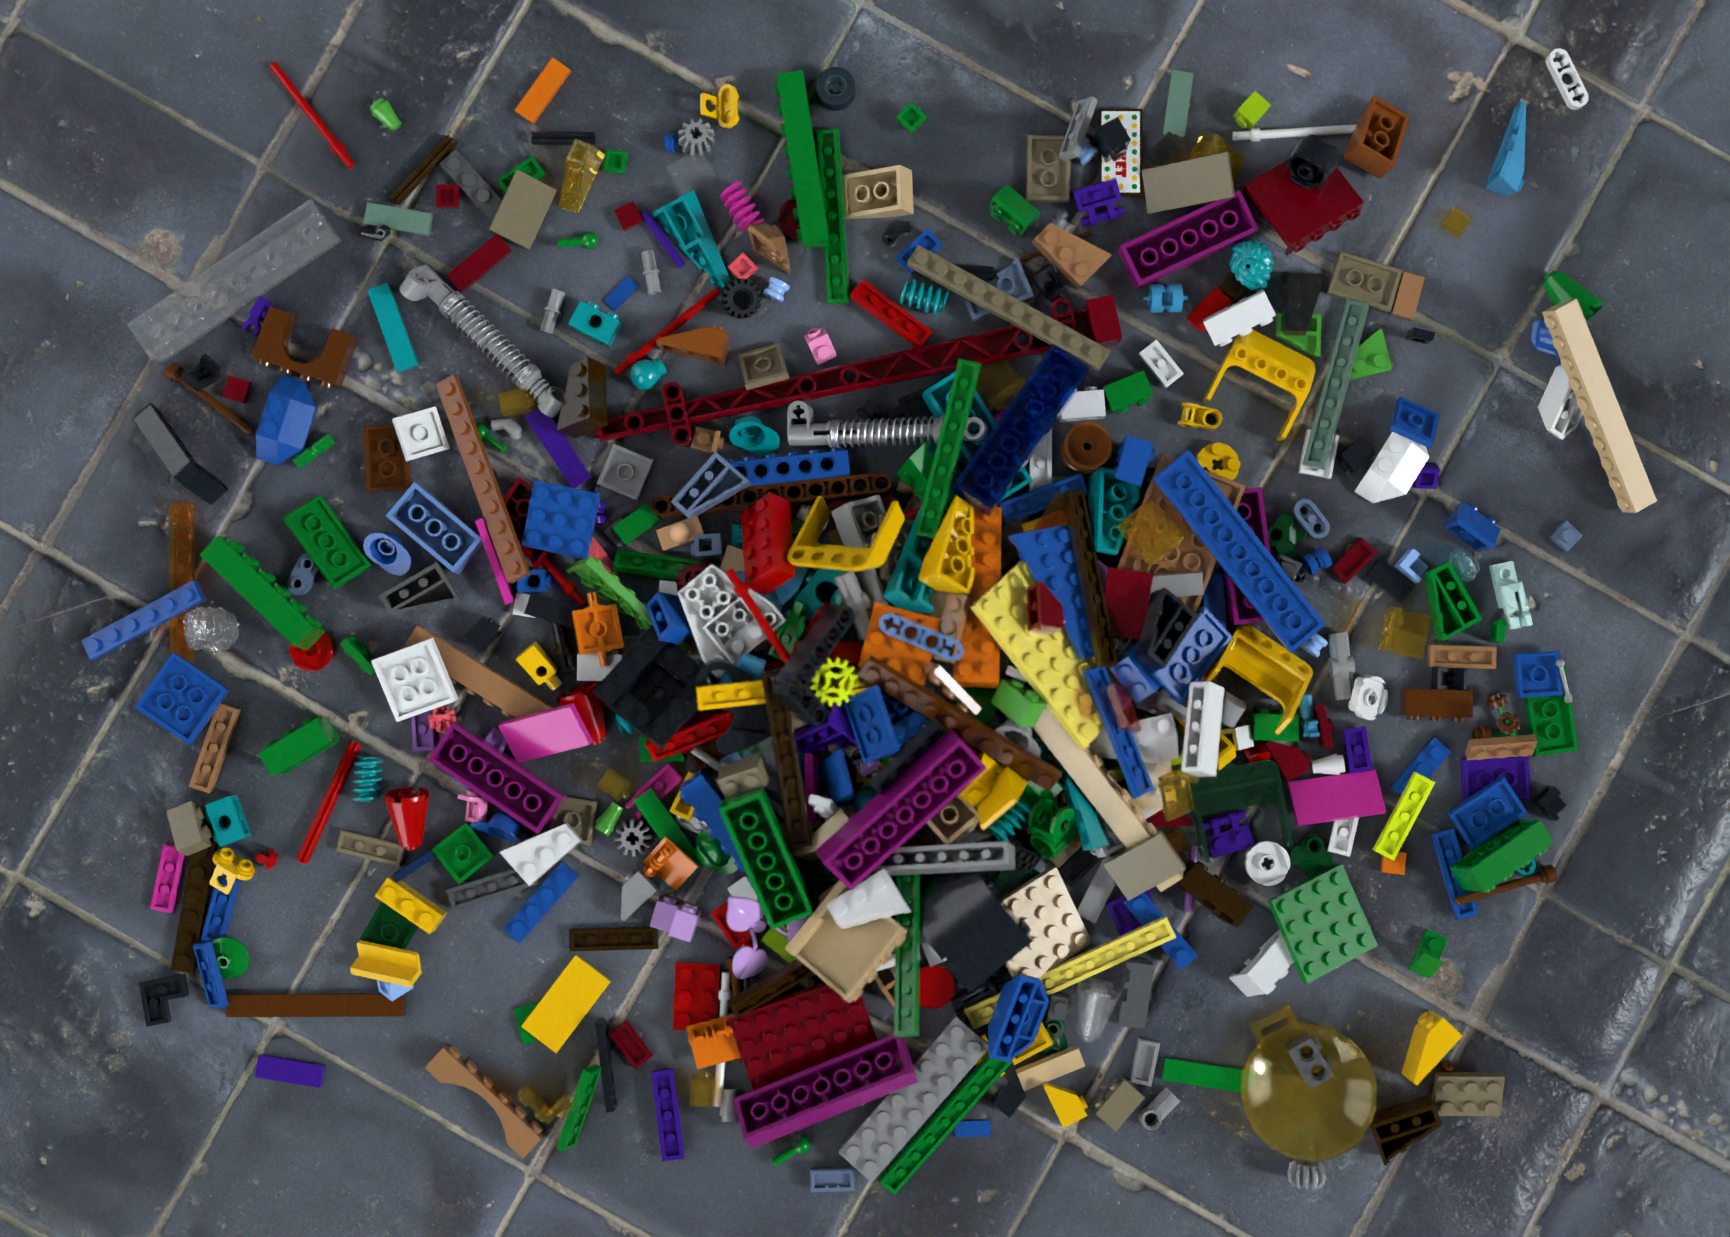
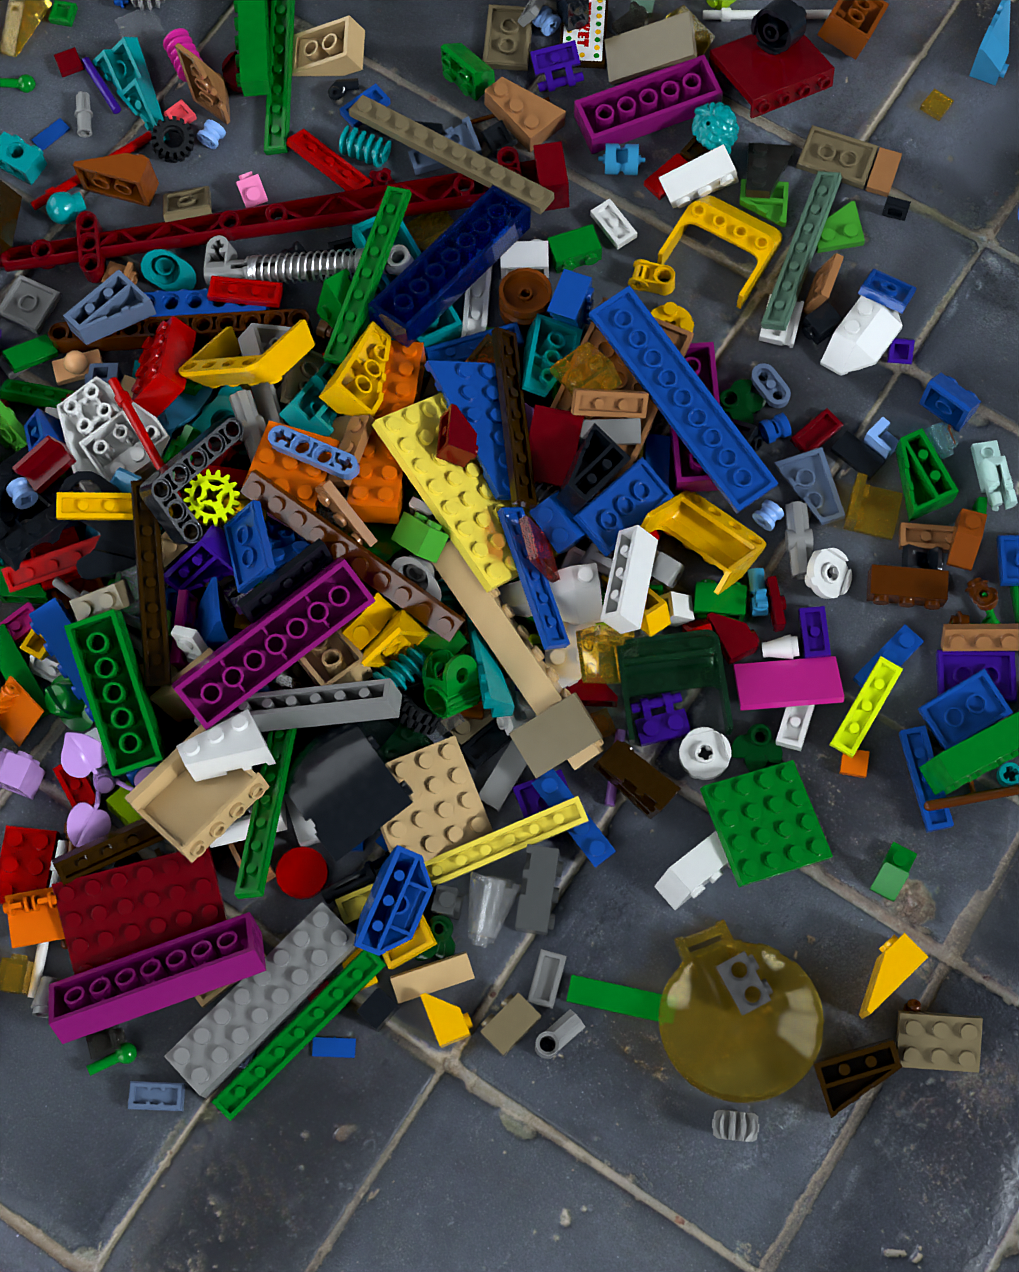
camera: 10 degrees right, 15 degrees down
none -> light blue wheel [6,477,38,509]
none -> dark red panel [12,435,77,494]
none -> red tile [207,275,283,308]
none -> dark red plate [369,168,396,187]
none -> medium nougat plate [571,388,649,418]
none -> sand blue wing [774,447,846,526]
none -> medium nougat tile [802,253,844,314]
none -> dark orange slope [946,508,987,571]

